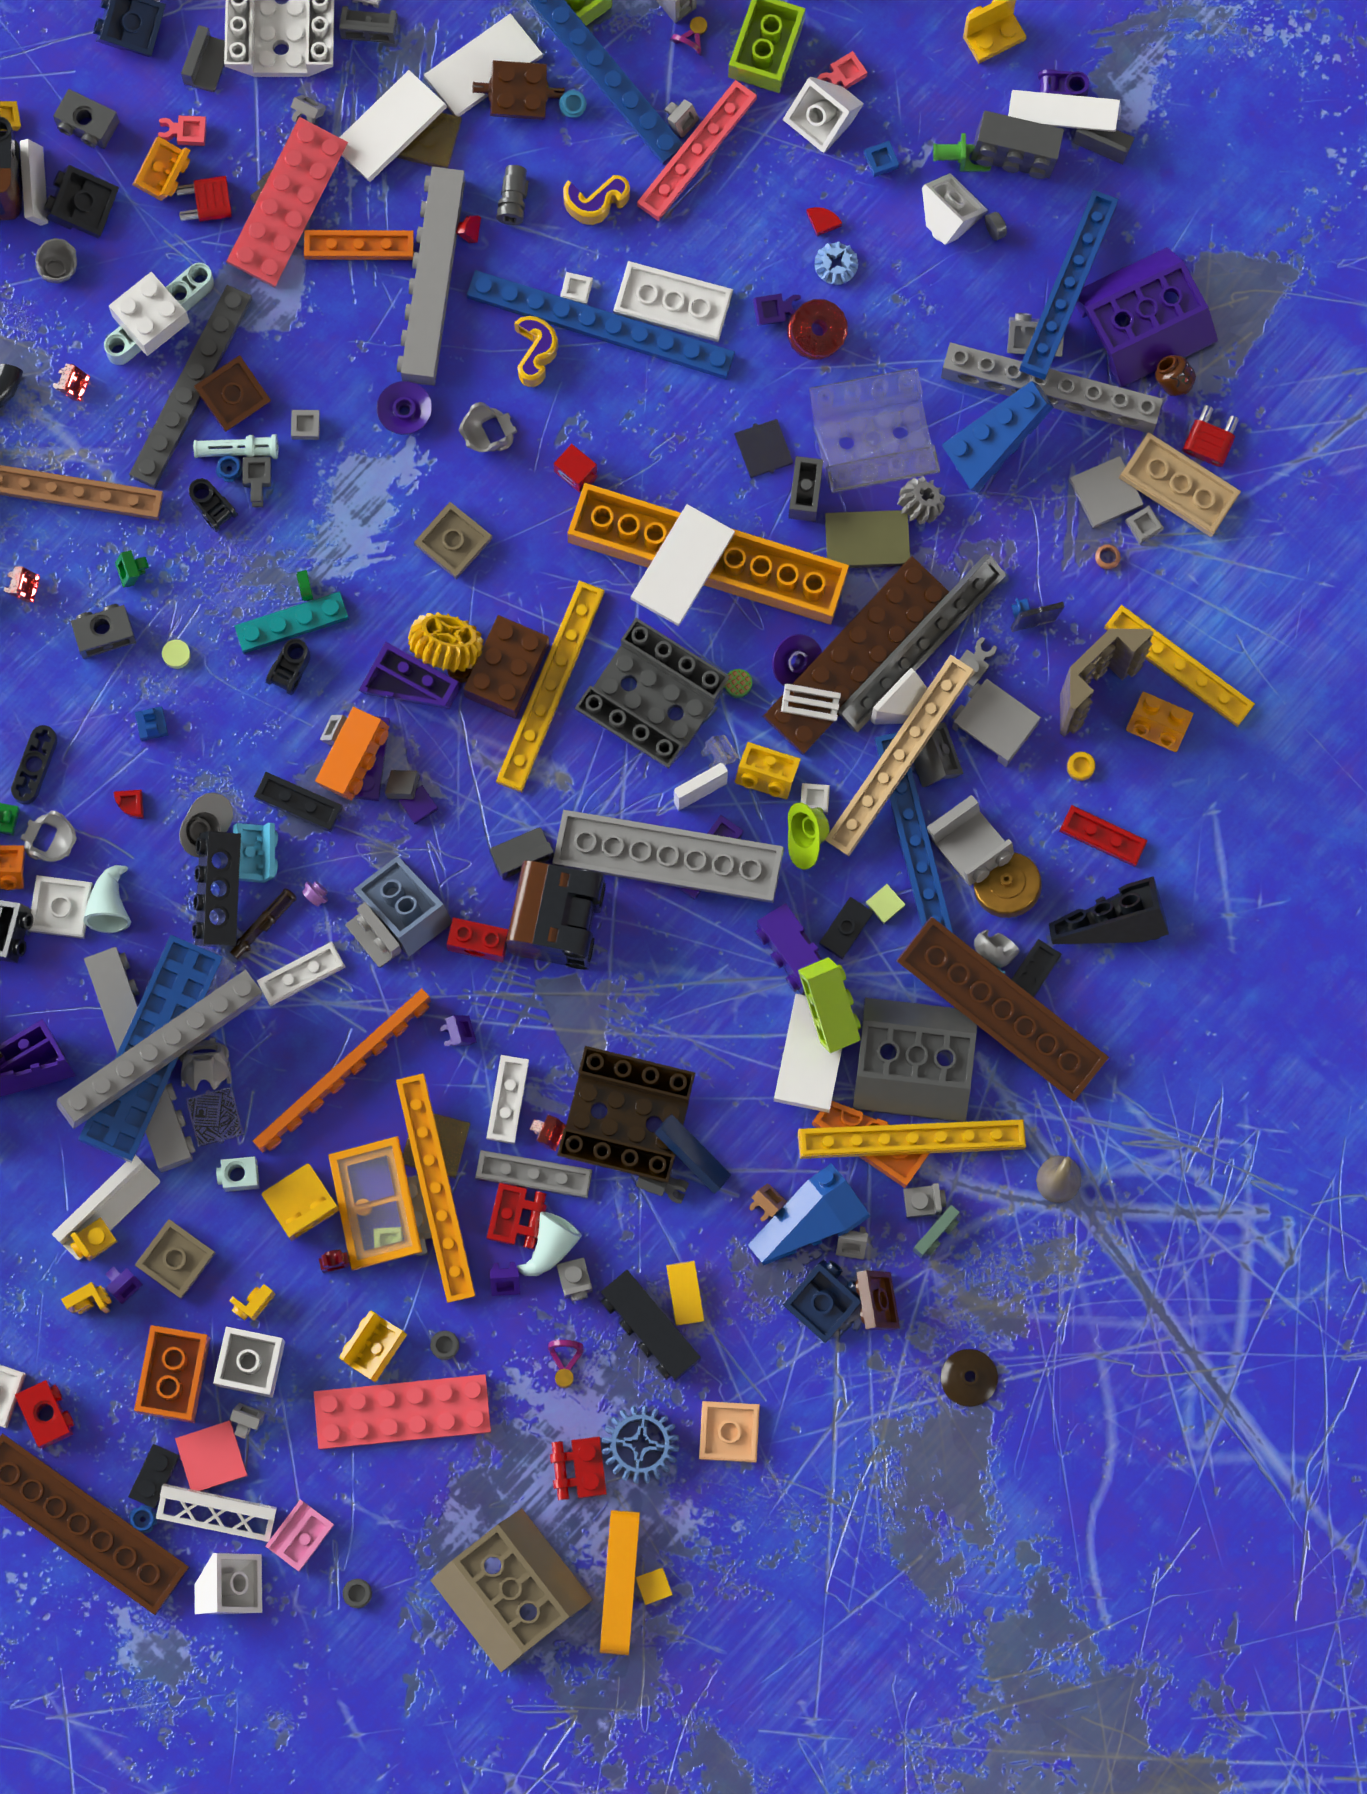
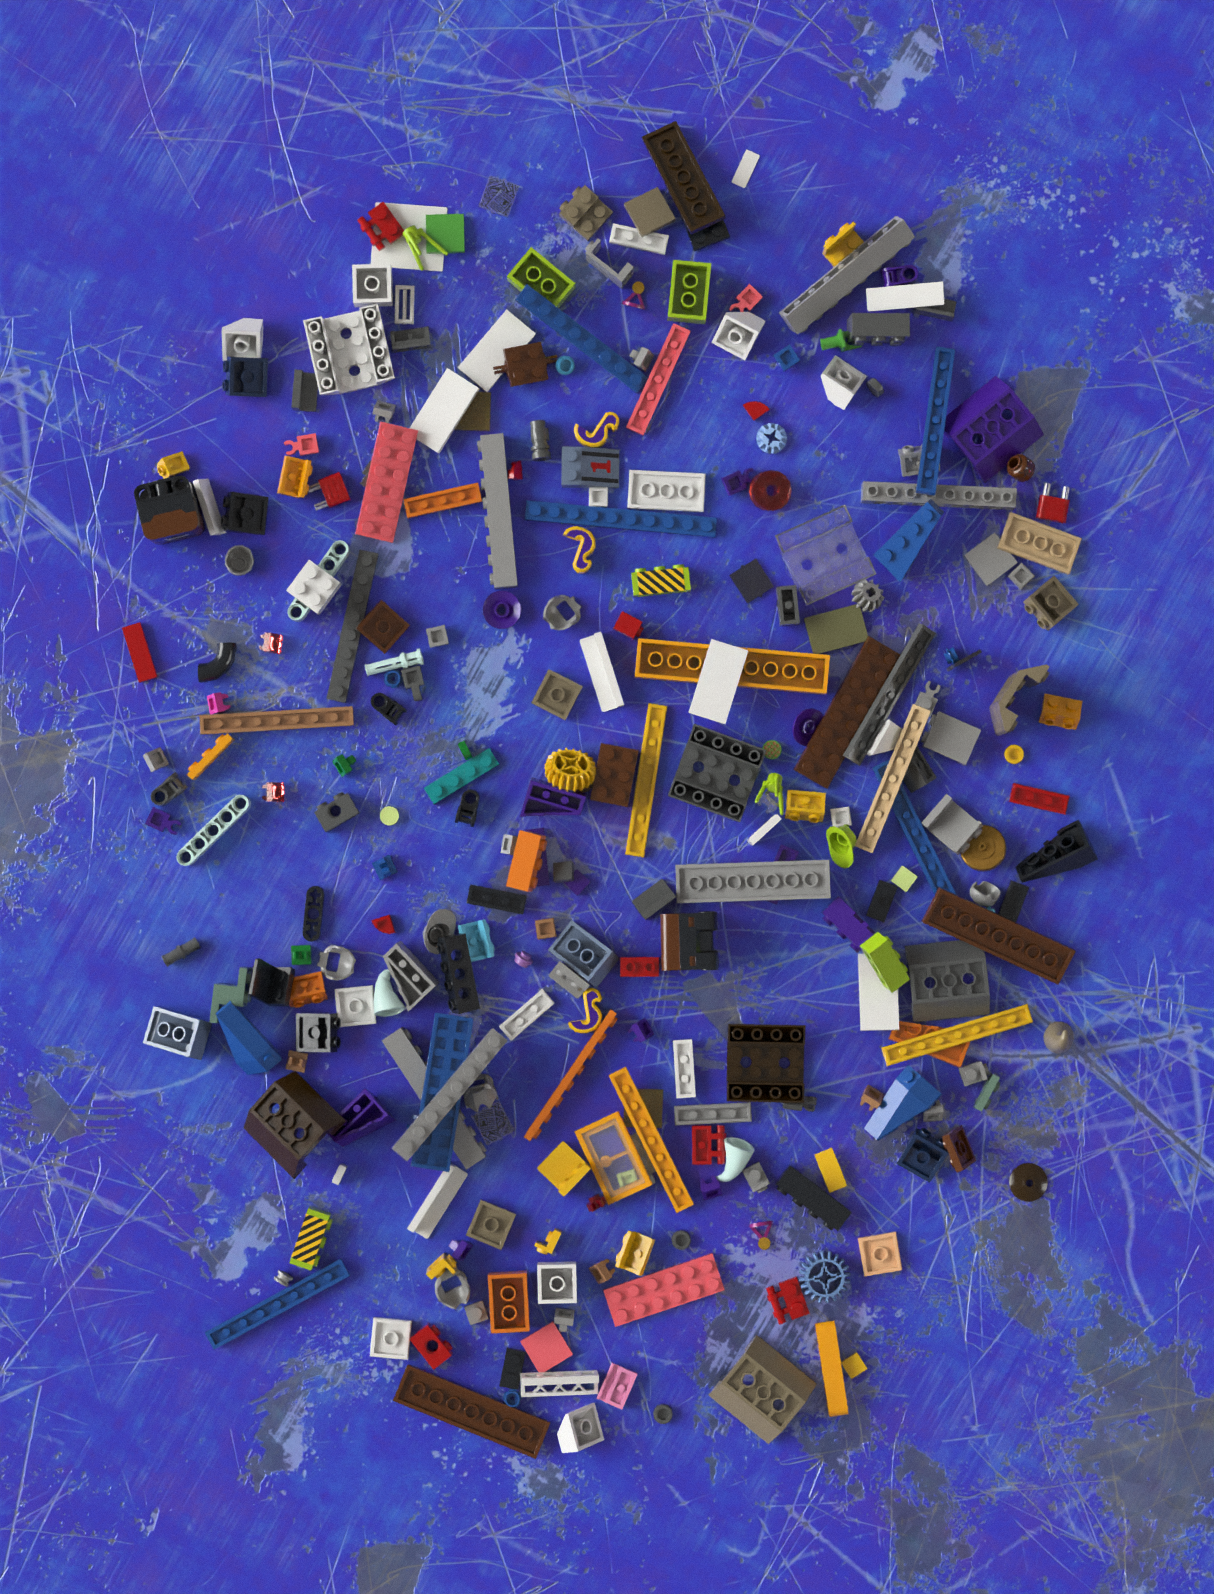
camera: 10 degrees left, 10 degrees up
dark grey brick [53,89,120,149] -> none
yellow bracket [70,1217,118,1261] -> none
light aqua brick [216,1157,260,1192] -> none
dark brown piece [229,889,297,960] -> none
clear red tile [529,1115,566,1151] -> none
dark blue tile [655,1114,731,1194] -> none
white tile [781,684,841,722] -> none
nougat piece [1095,544,1121,570] -> none
yellow tile [1104,605,1255,727] -> none
none -> light grey wedge [383,941,440,1012]
none -> light grey helmet [435,1270,470,1309]
none -> light grey plate [464,1300,489,1325]
none -> medium nougat tile [535,918,557,940]
none -> sand blue slope [561,446,619,488]
none -> animal [568,988,602,1033]
none -> white panel [580,632,624,712]
none -> medium nougat tile [588,1259,615,1284]
none -> brick [631,564,691,597]
none -> lime plant [755,773,784,816]
none -> light grey brick [779,216,915,334]
none -> dark tan plate [1023,576,1079,631]

